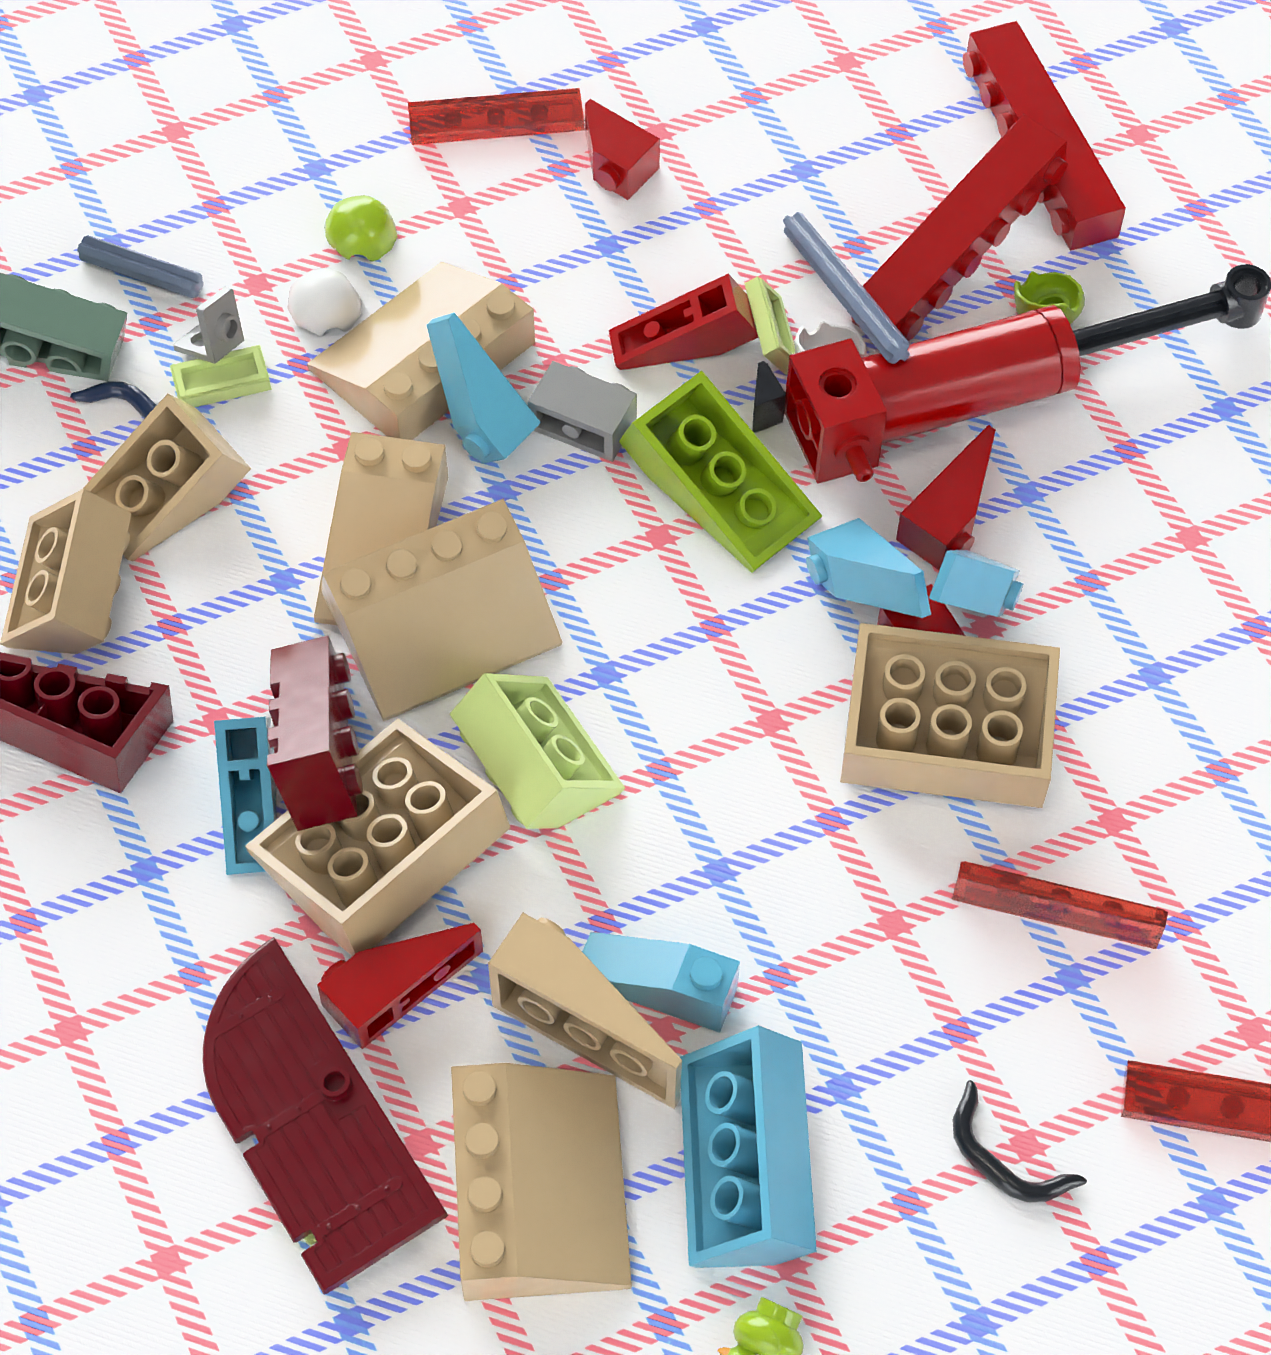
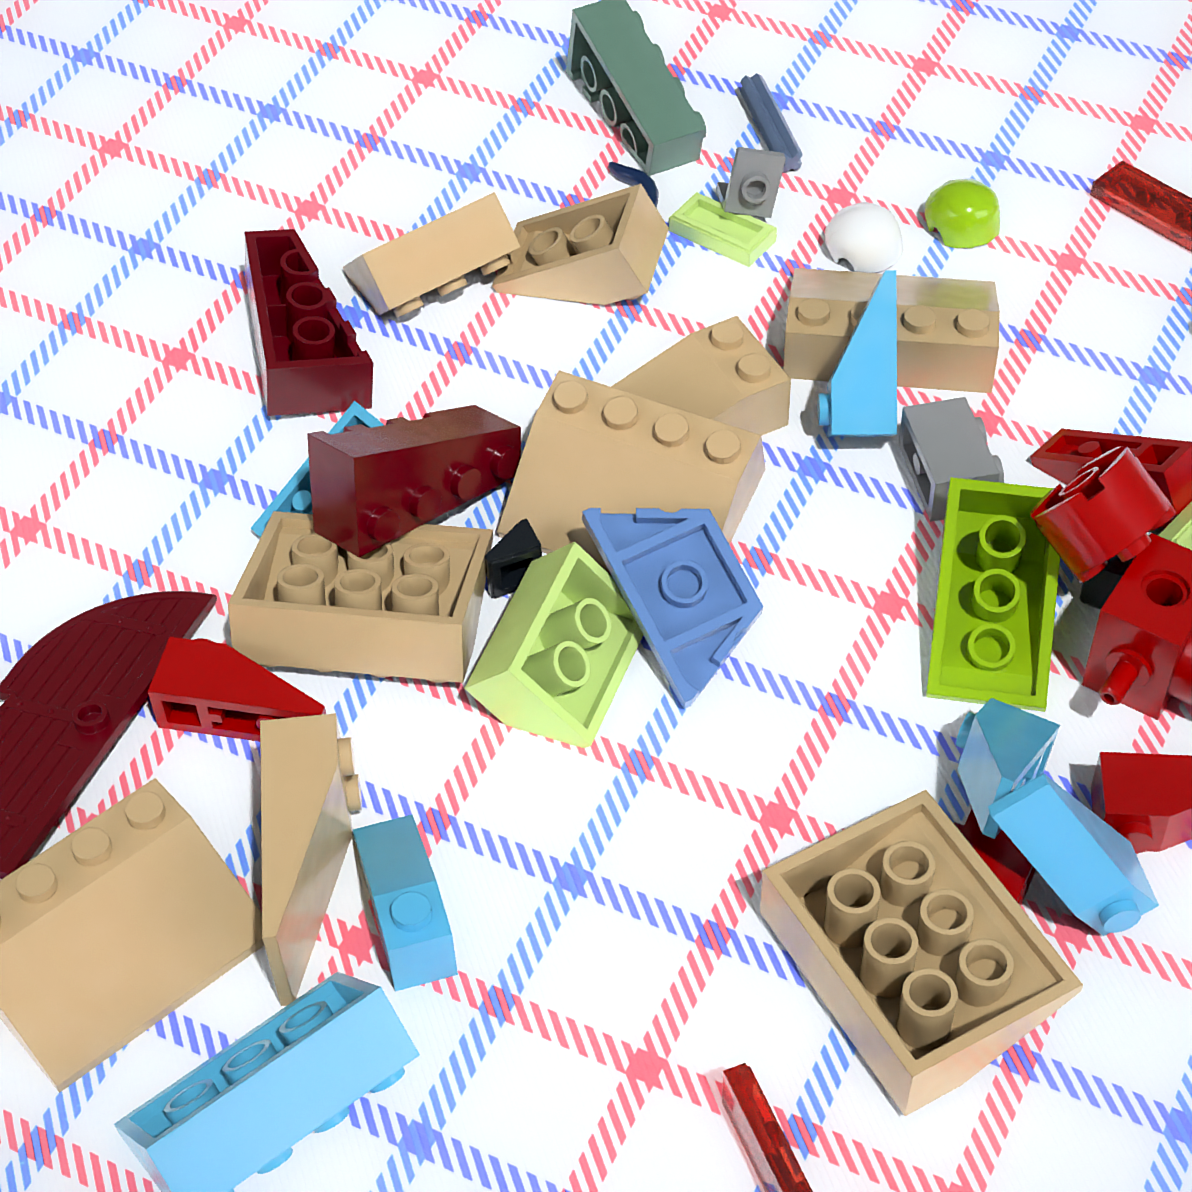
camera: 55 degrees right, 10 degrees down
none -> black slope [485,518,542,599]
none -> medium blue wing [582,508,764,710]
none -> red brick [1030,446,1176,583]

